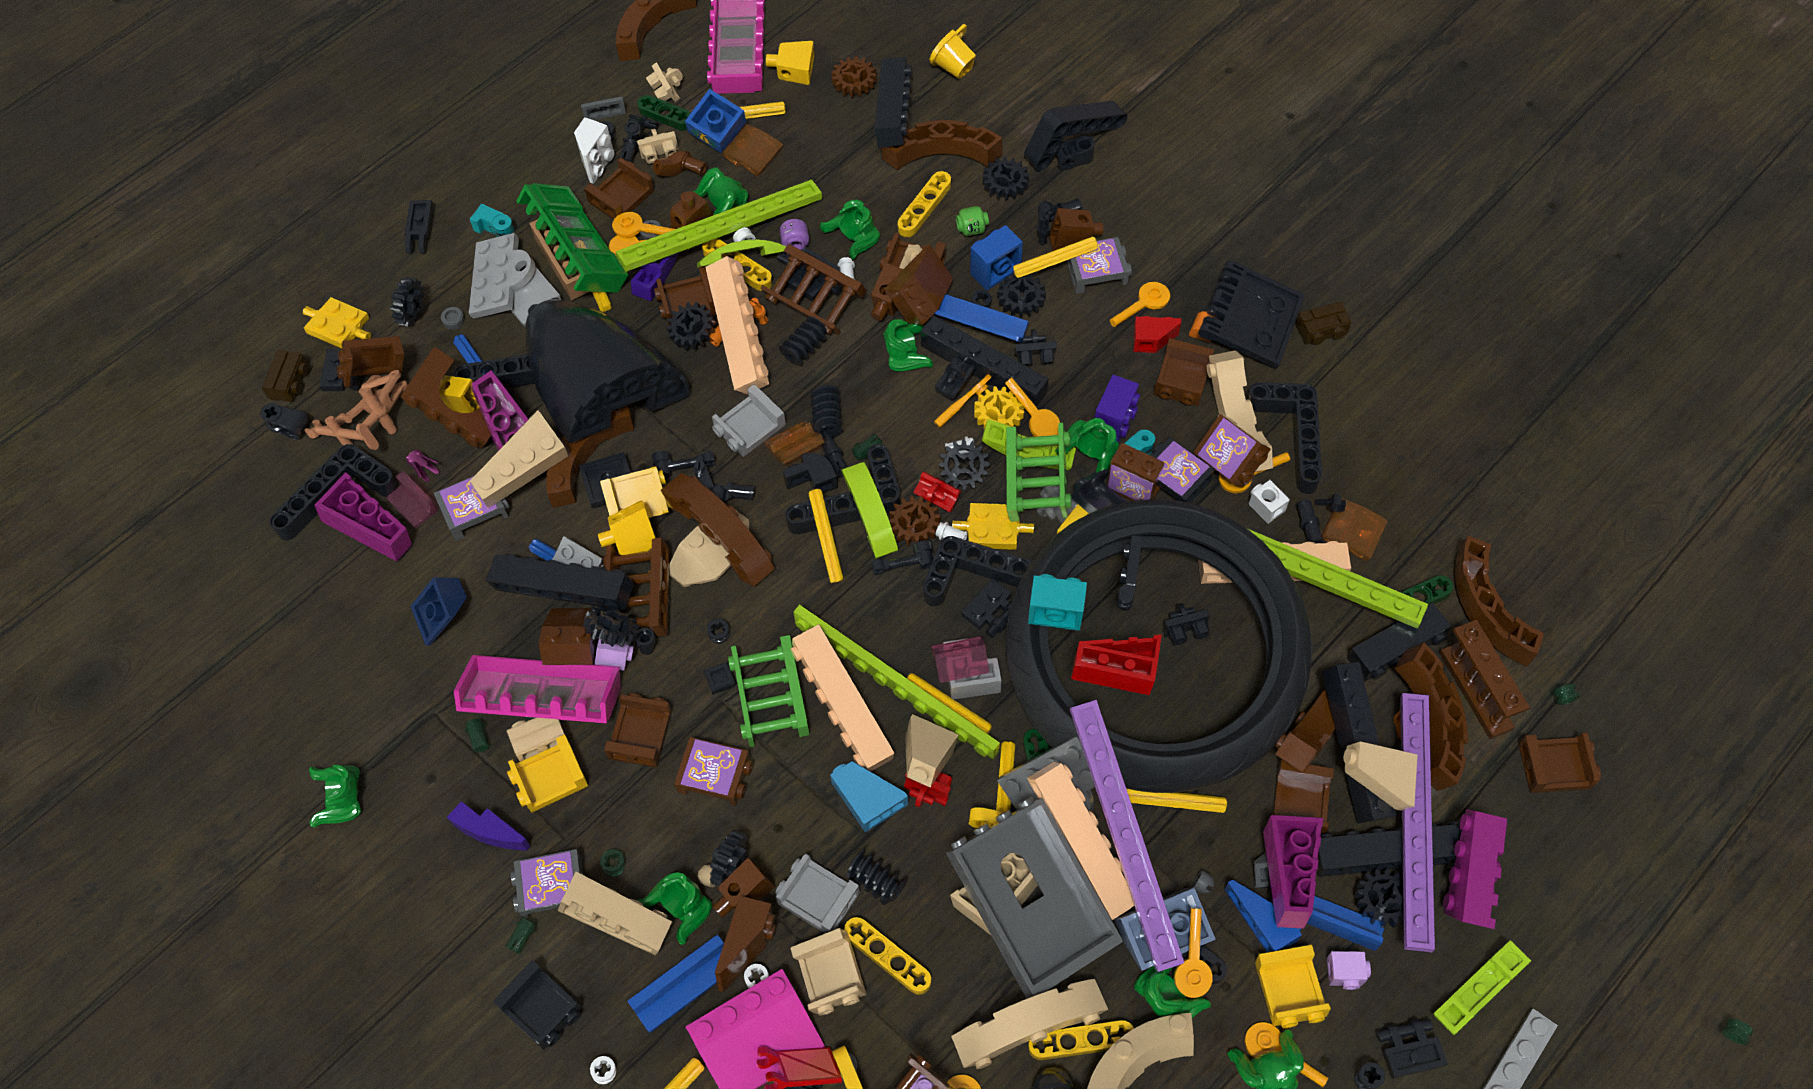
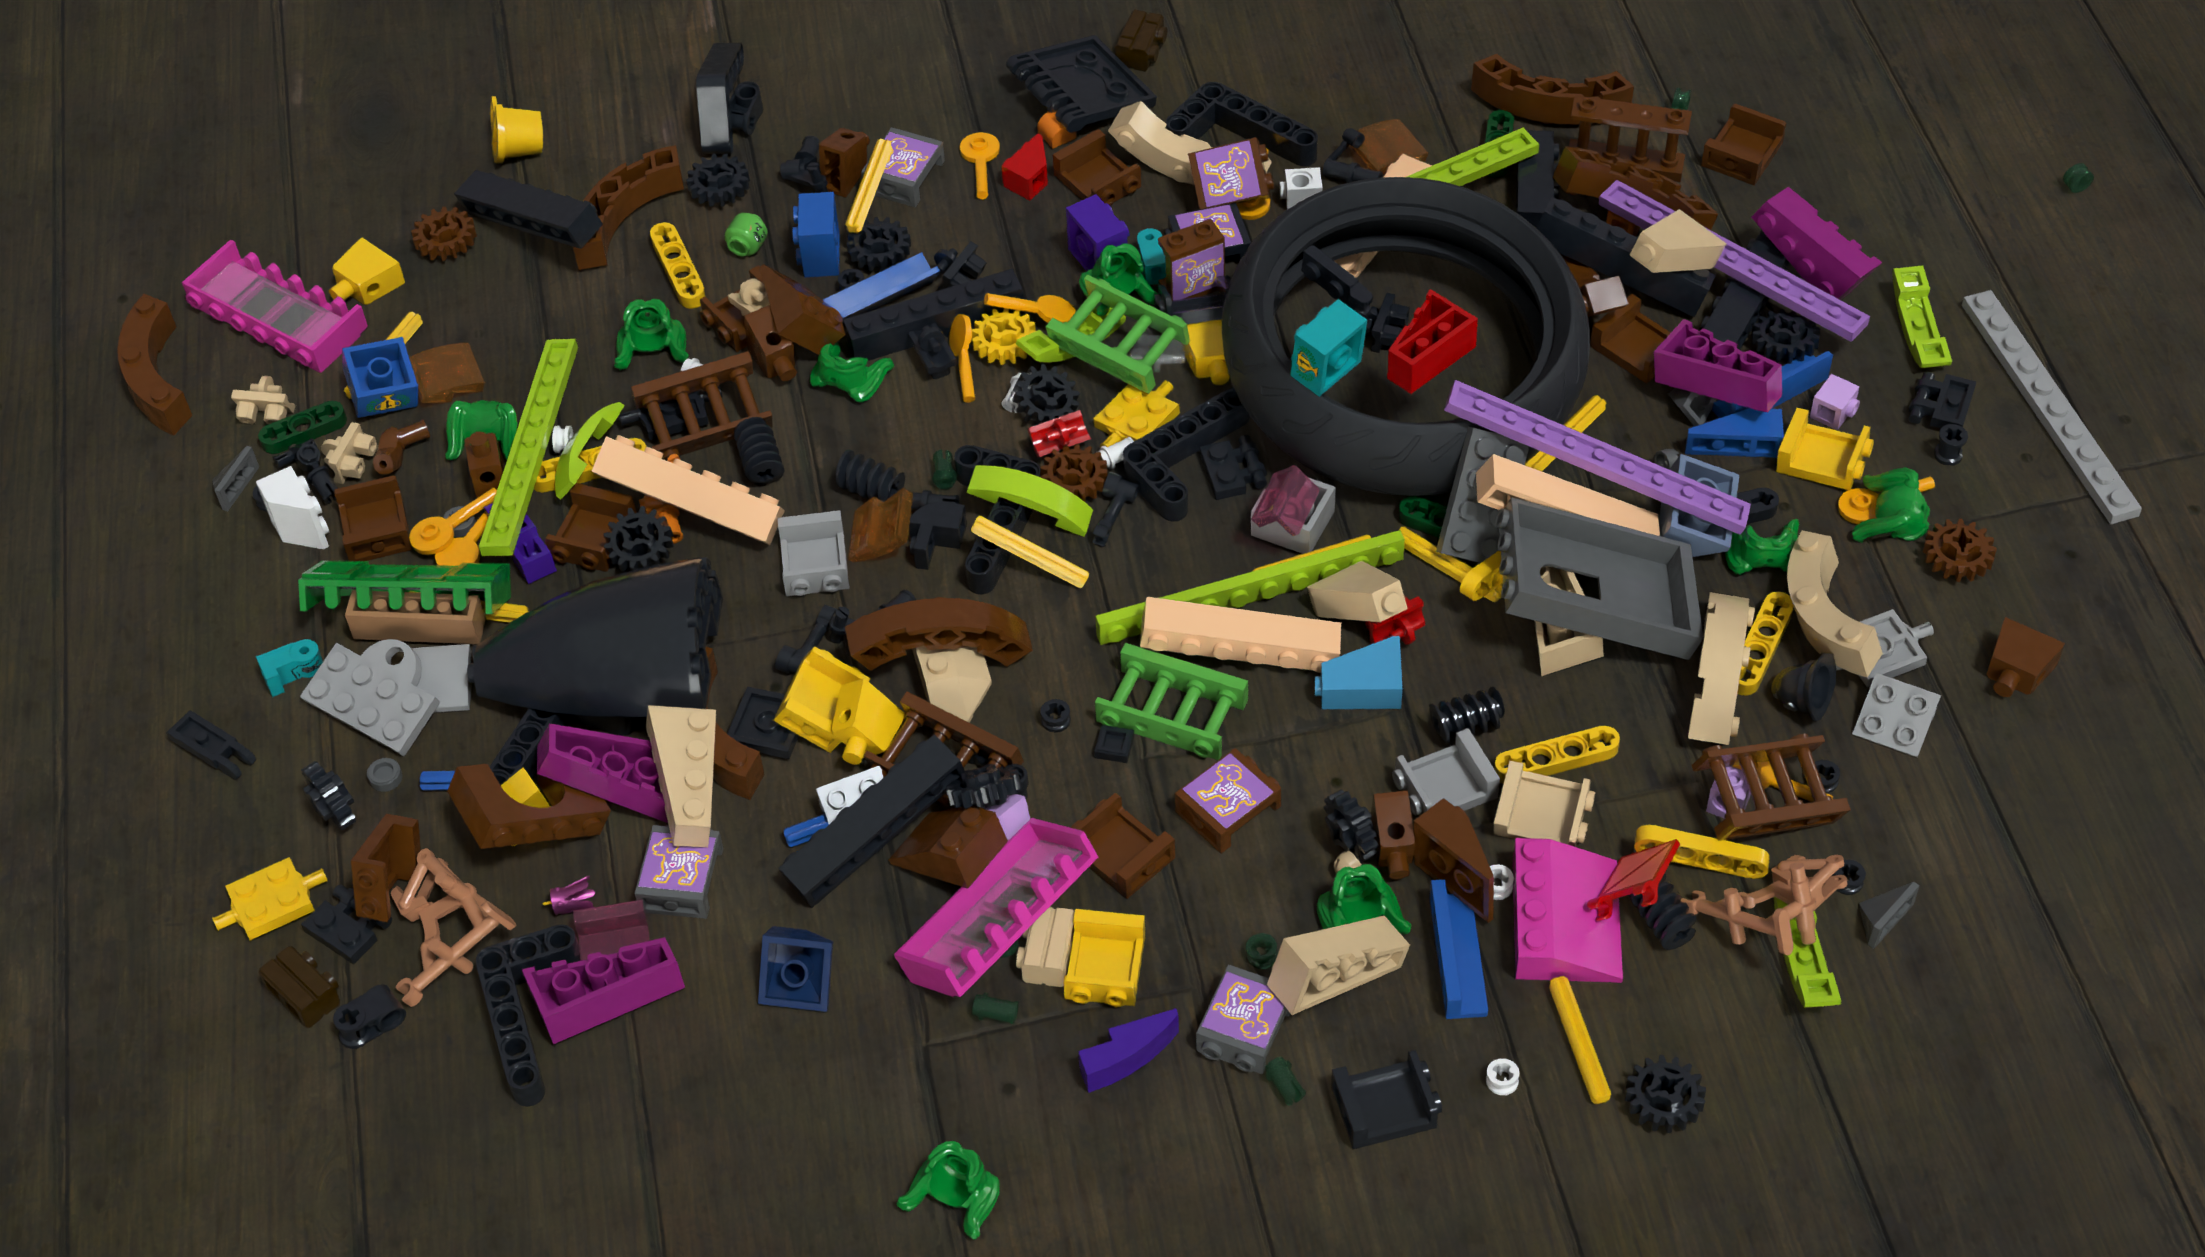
camera: 55 degrees left, 10 degrees down
medium lavender head [780,219,809,250] -> none
light orange piece [1174,908,1212,998] -> none

